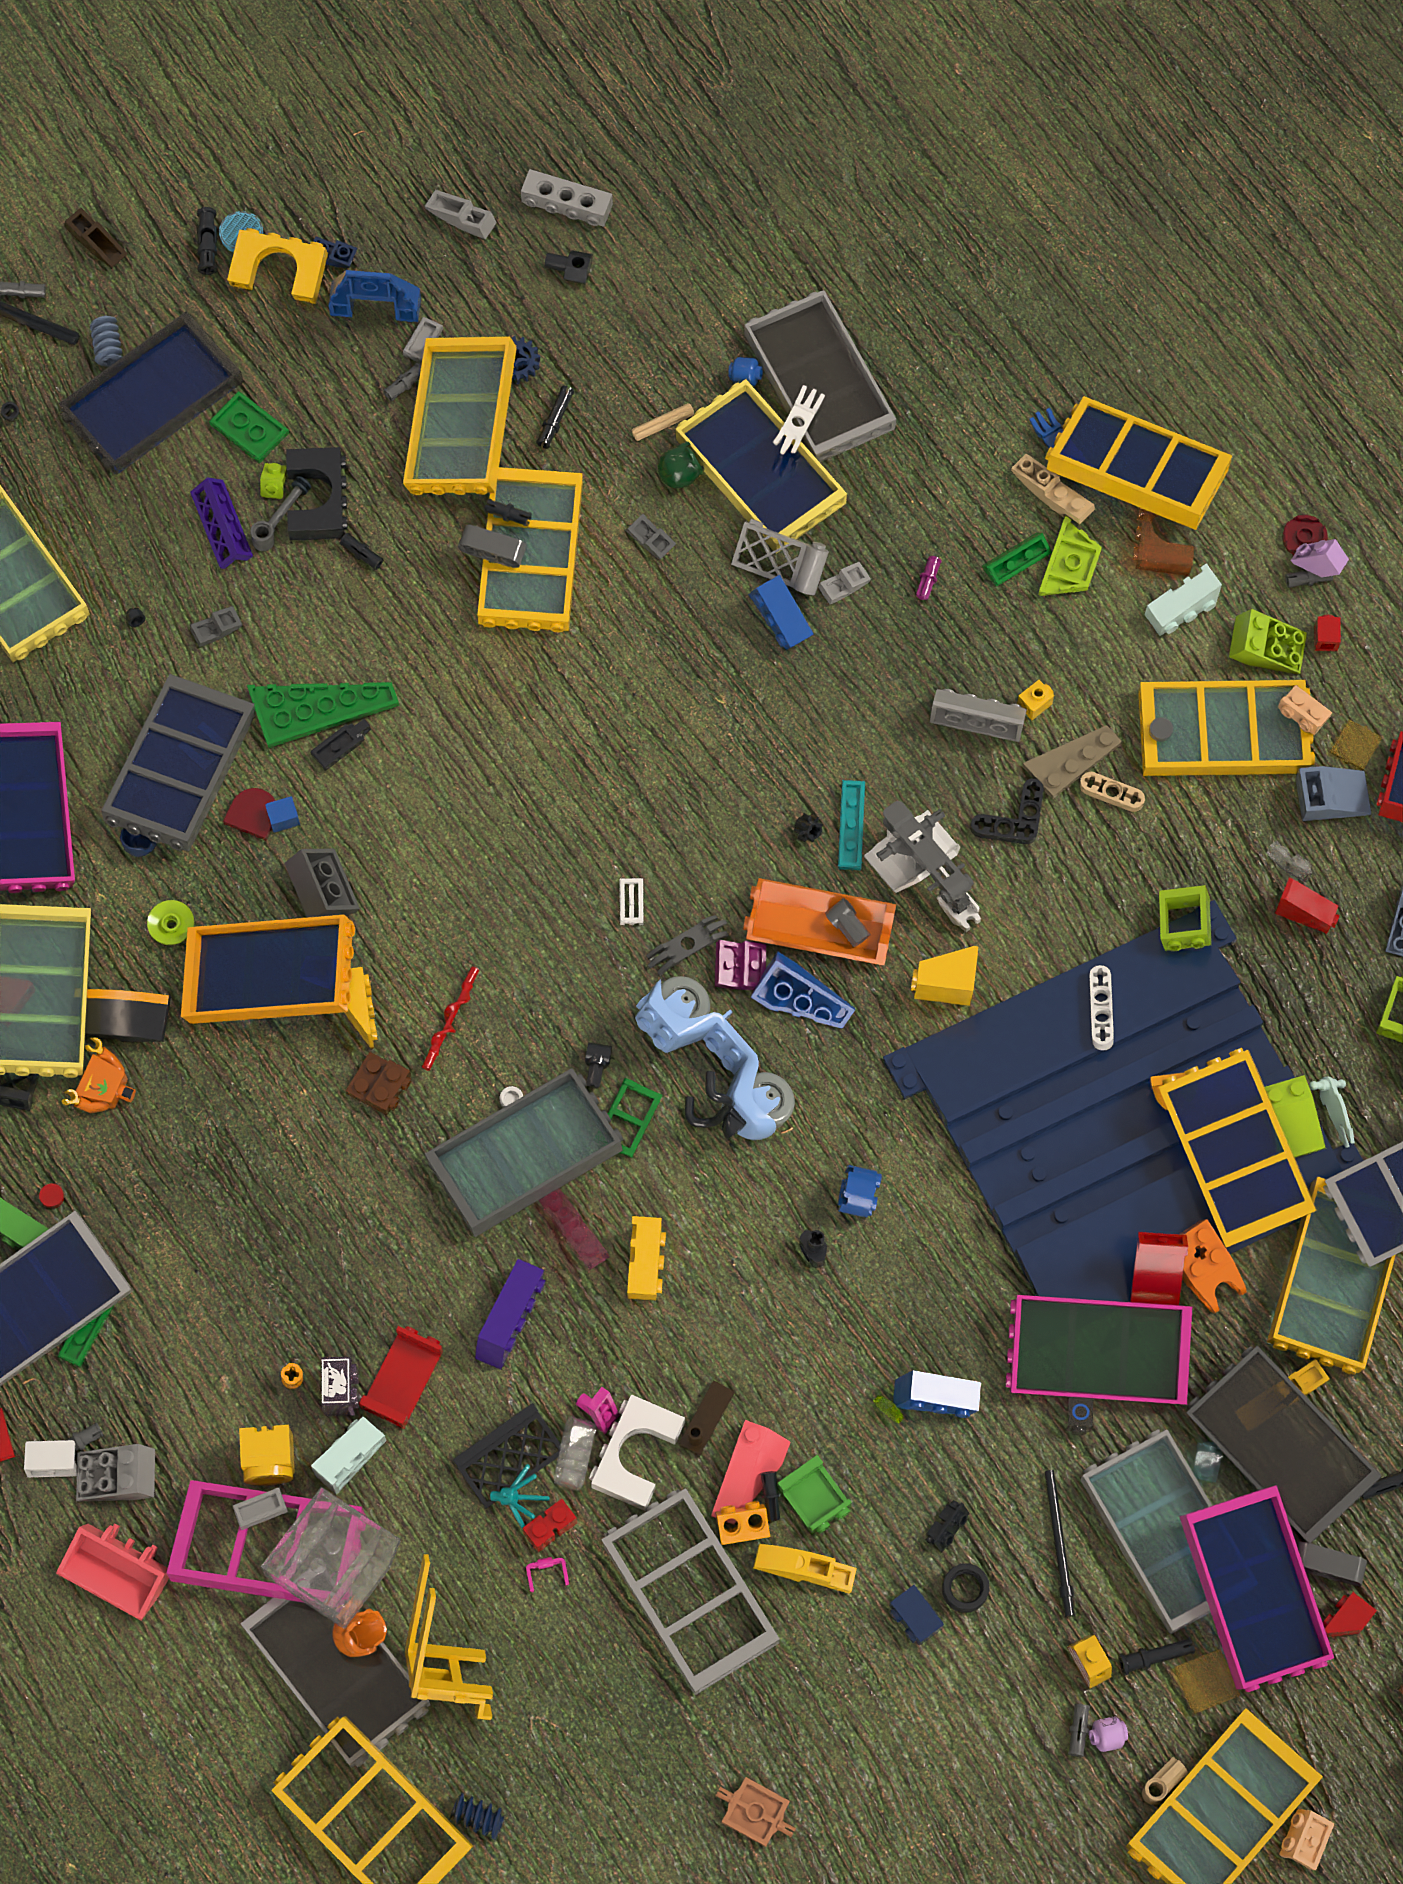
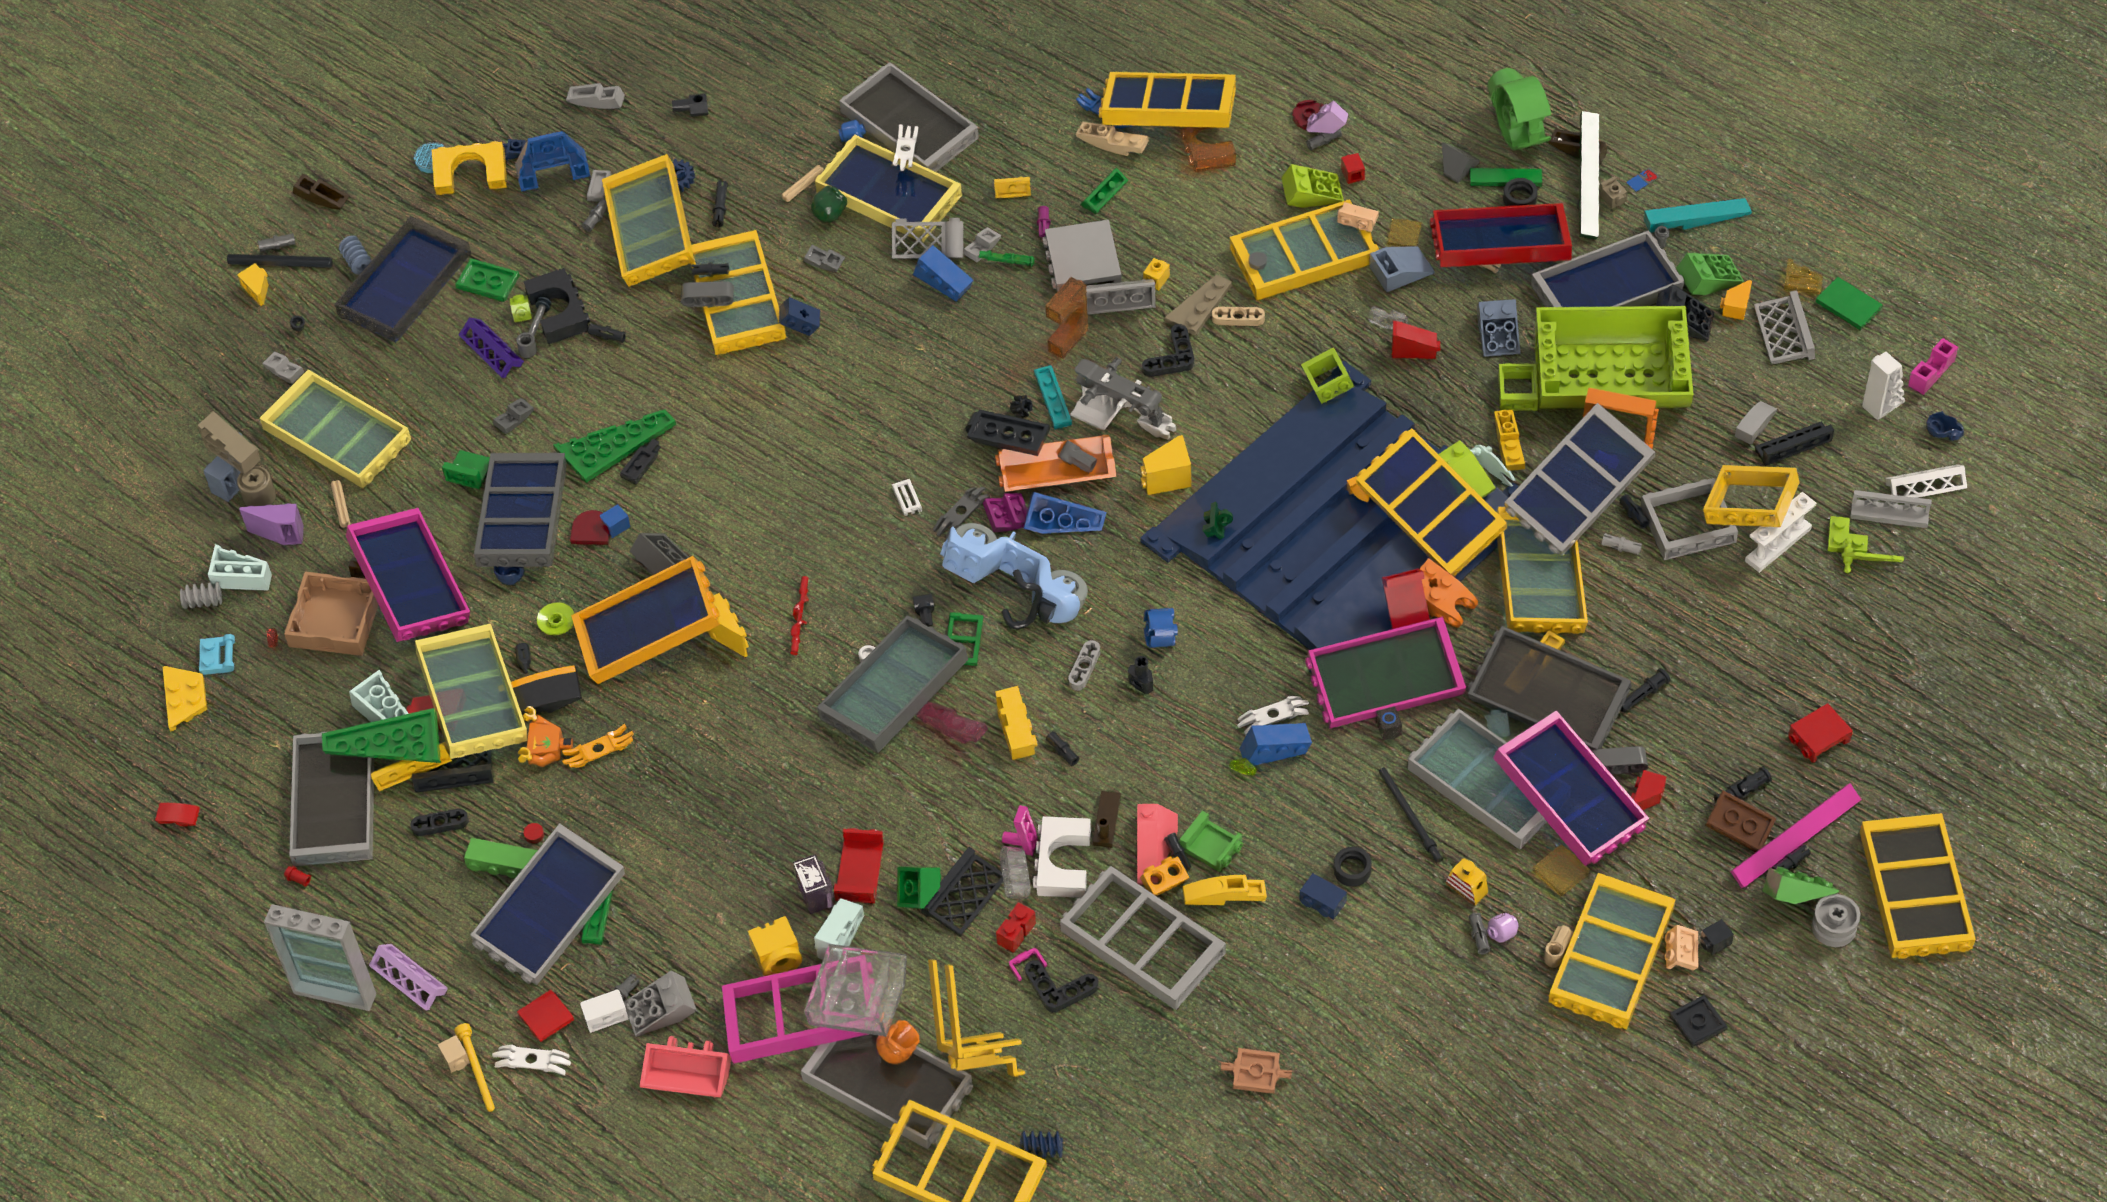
camera: 15 degrees left, 15 degrees down
black hinge [125,608,146,627] -> none
black piece [197,207,217,275] -> none
light grey tile [233,1487,288,1530] -> none
light orange bush [281,1363,303,1389] -> none
reddish brown plate [346,1052,412,1115] -> none
dark purple wedge [475,1259,546,1370] -> none
teal plant [490,1464,550,1530] -> none
light grey brick [521,169,613,227] -> none
black hinge [925,1500,970,1553] -> none
lime wing [1038,516,1102,596] -> none
white beam [1090,965,1114,1050] -> none
black pin [1118,1638,1195,1676] -> none
light aqua wedge [1145,563,1222,636] -> none
none -> green bracket [442,450,490,489]
none -> black piece [515,643,531,674]
none -> light orange piece [562,724,634,768]
none -> dark blue brick [779,297,820,336]
none -> green slope [897,866,941,909]
none -> black hinge [965,409,1050,456]
none -> green piece [979,250,1035,267]
none -> yellow tile [994,177,1031,198]
none -> black beam [1025,960,1099,1013]
none -> light grey panel [1042,220,1122,296]
none -> clear orange arch [1045,277,1088,359]
none -> black pin [1046,731,1080,766]
none -> light grey beam [1068,640,1100,691]
none -> dark green hips [1203,502,1233,539]
none -> white piece [1237,696,1309,736]
none -> yellow slope [1494,410,1525,471]
none -> black brick [1700,919,1734,955]

